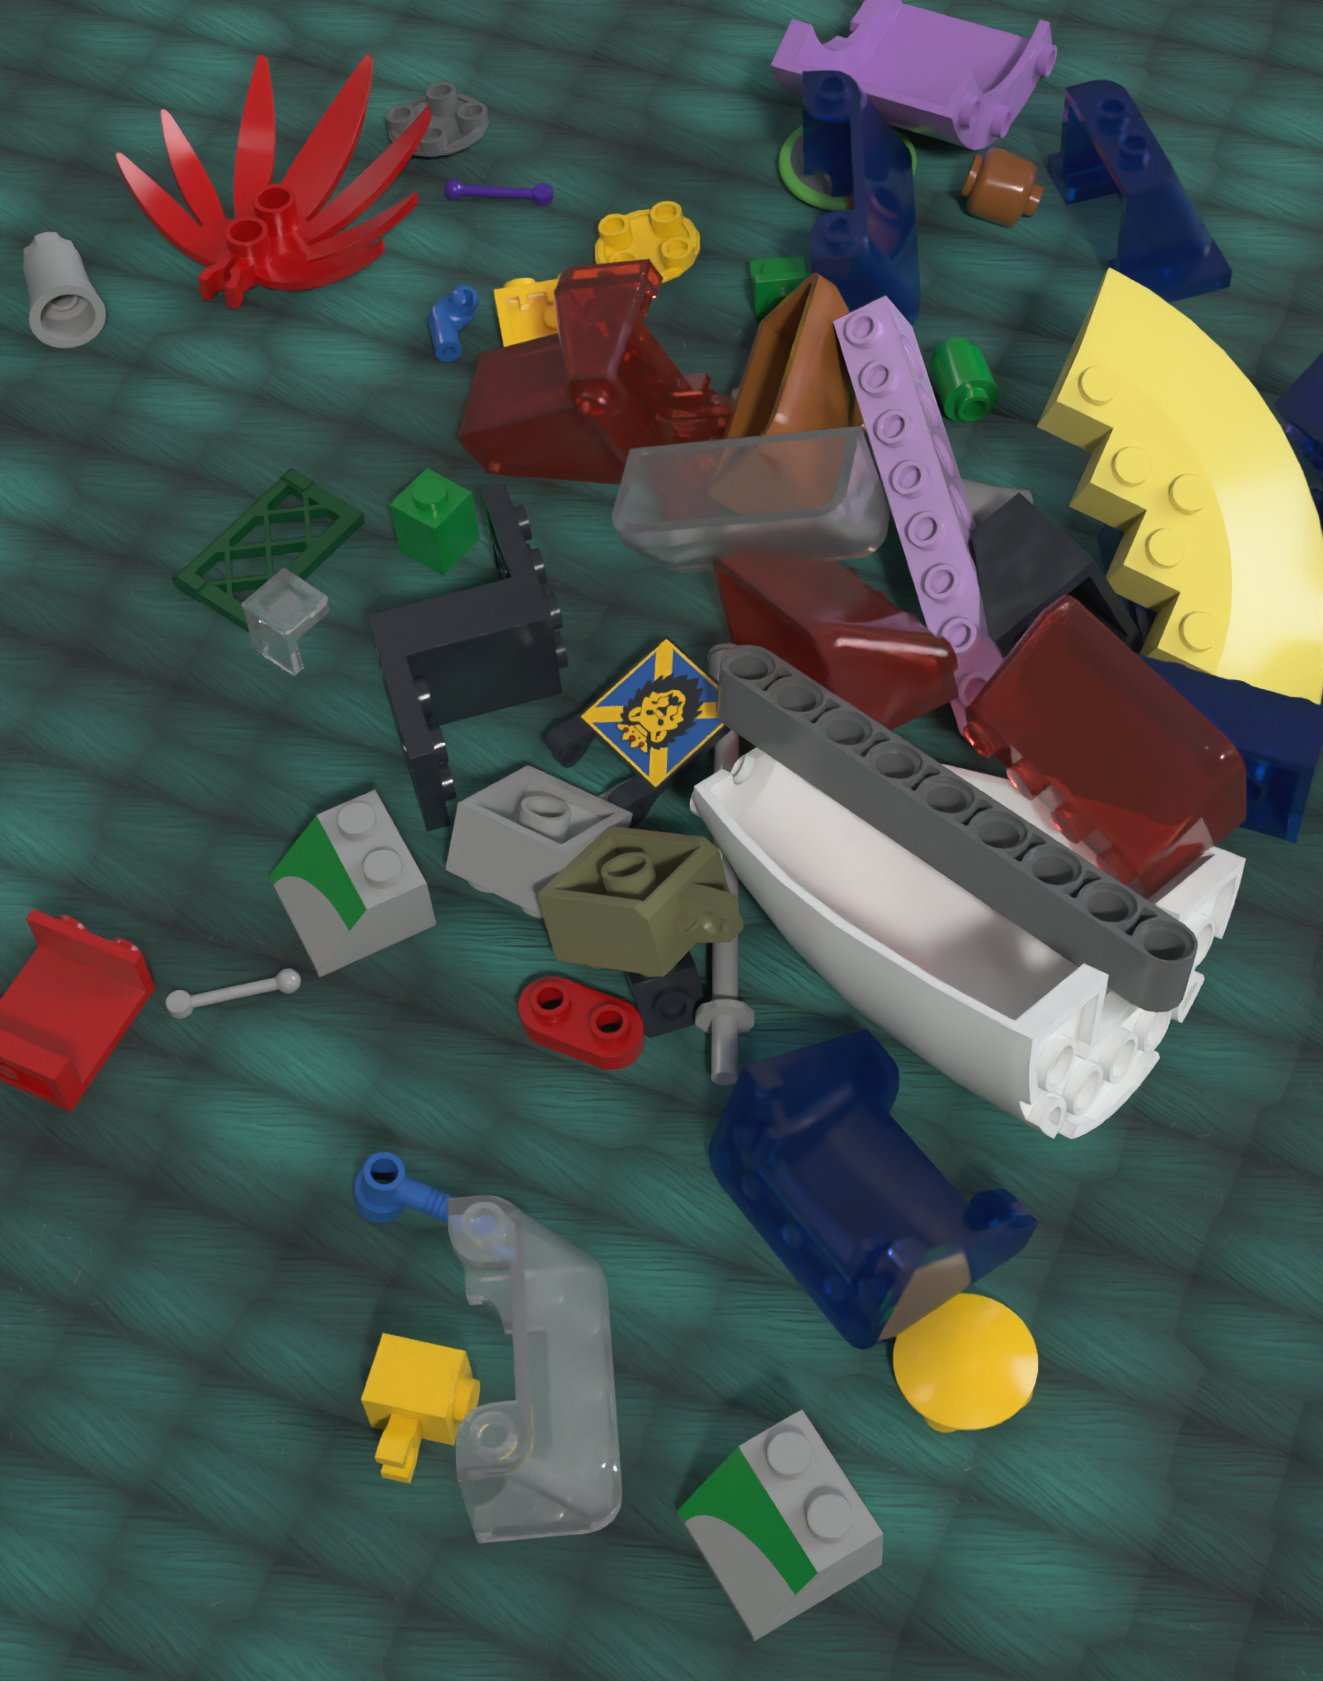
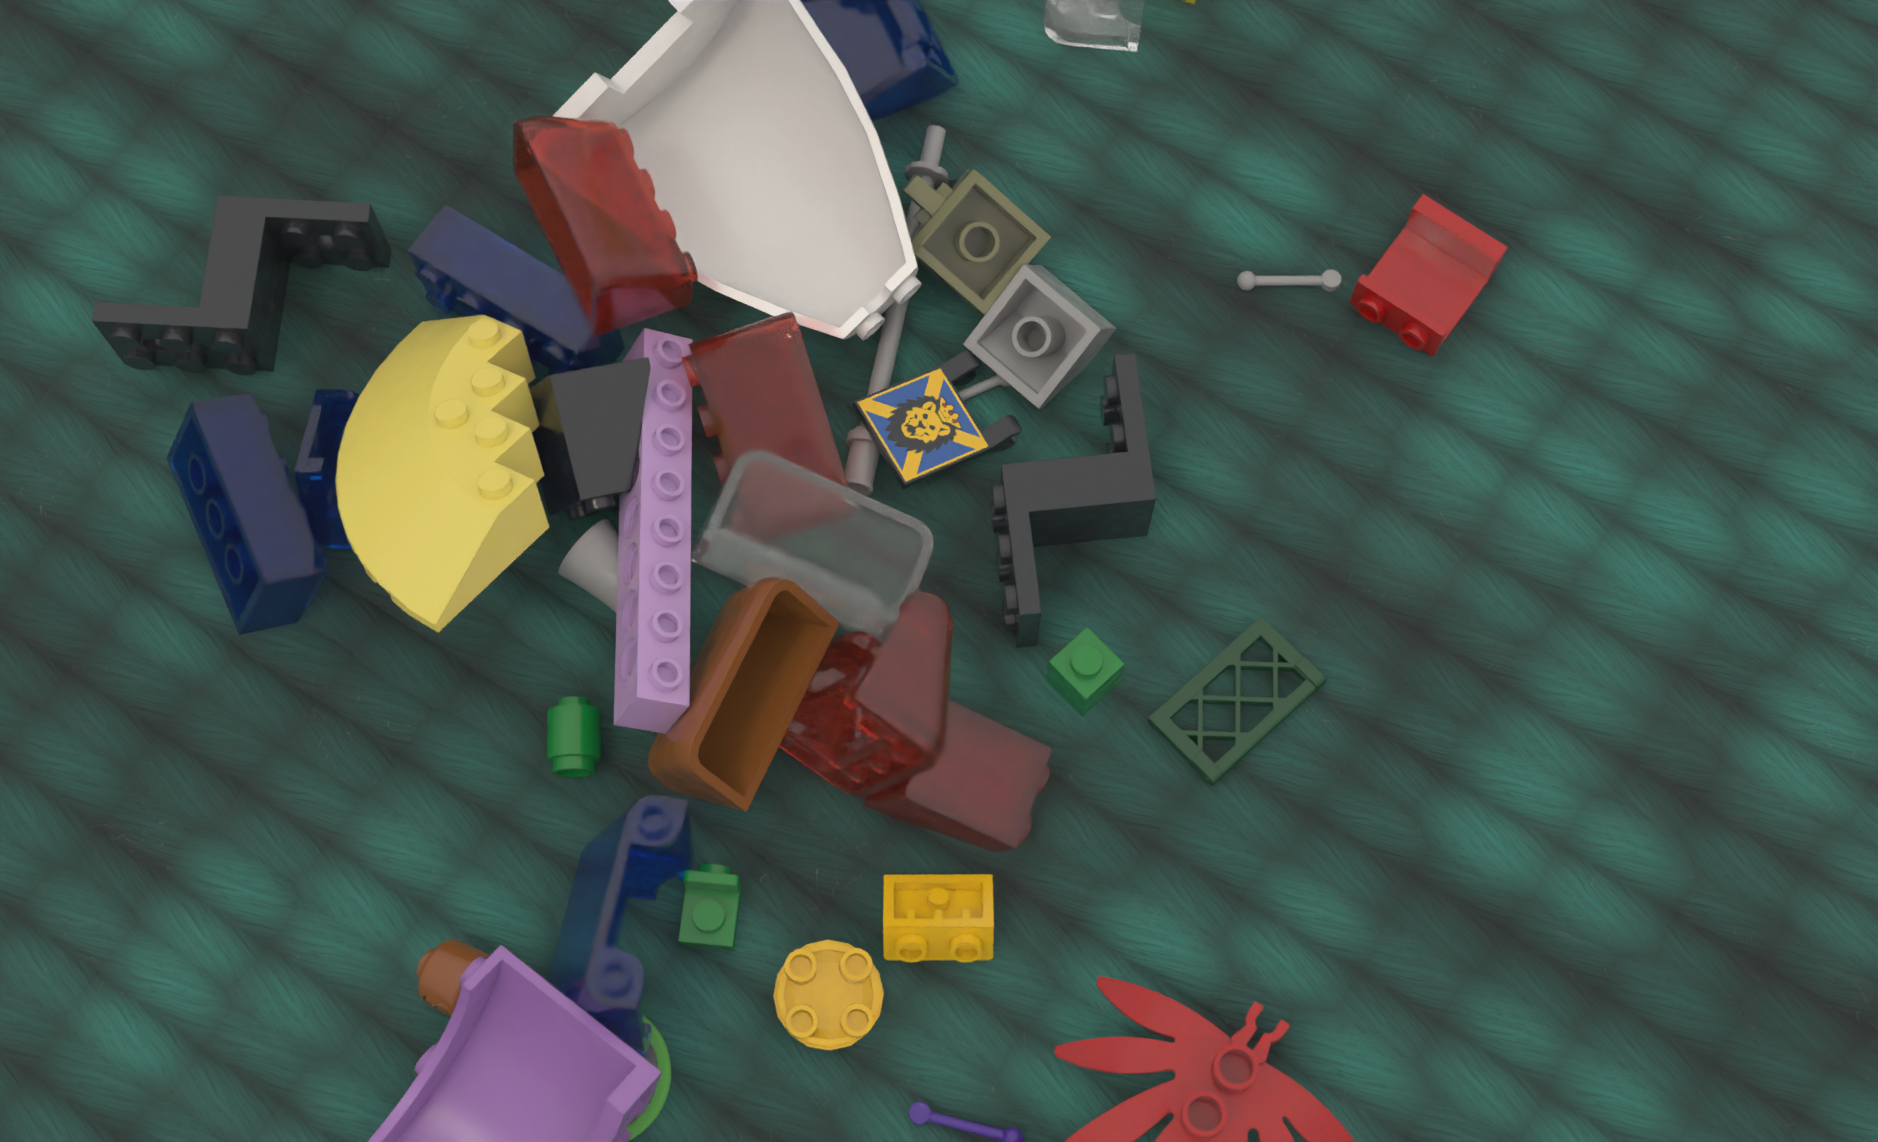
camera: 175 degrees left, 15 degrees up
light grey plant [23,232,106,348] -> none
clear panel [242,567,330,676] -> none
light grey slope [269,790,436,977] -> none
blue brick [353,1152,533,1261] -> none
blue arm [427,285,479,362] -> none
red plate [518,977,645,1070] -> none
dark grey beam [716,645,1198,1013] -> none
clear blue windscreen [1047,80,1233,303] -> none

